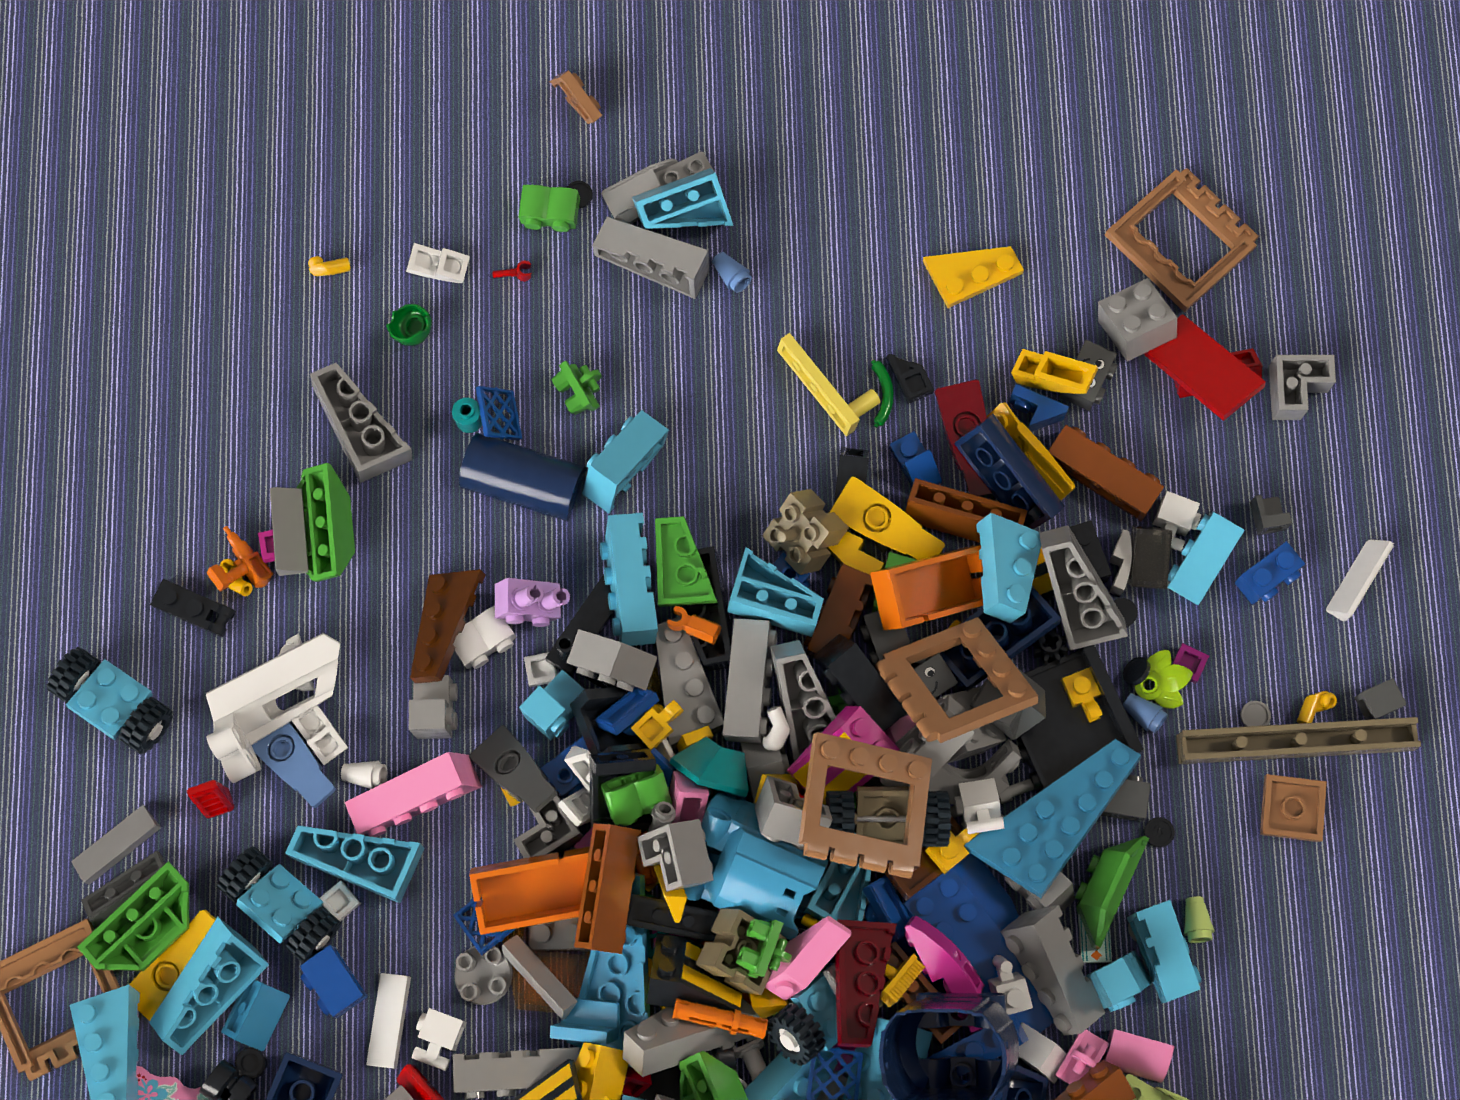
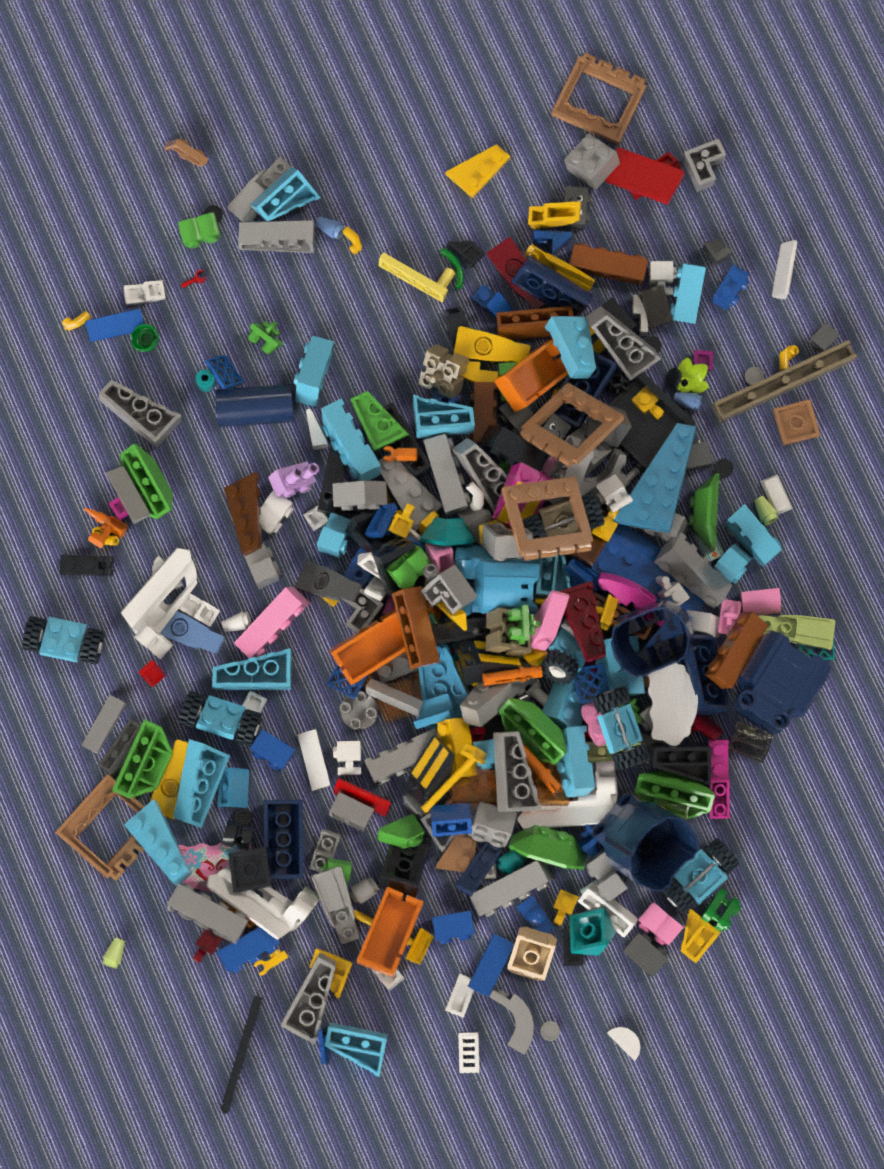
camera: 25 degrees left, 5 degrees up
none -> blue slope [85,309,144,342]
none -> white slope [306,409,328,450]
none -> yellow arm [343,227,362,255]
none -> white tile [760,474,793,515]

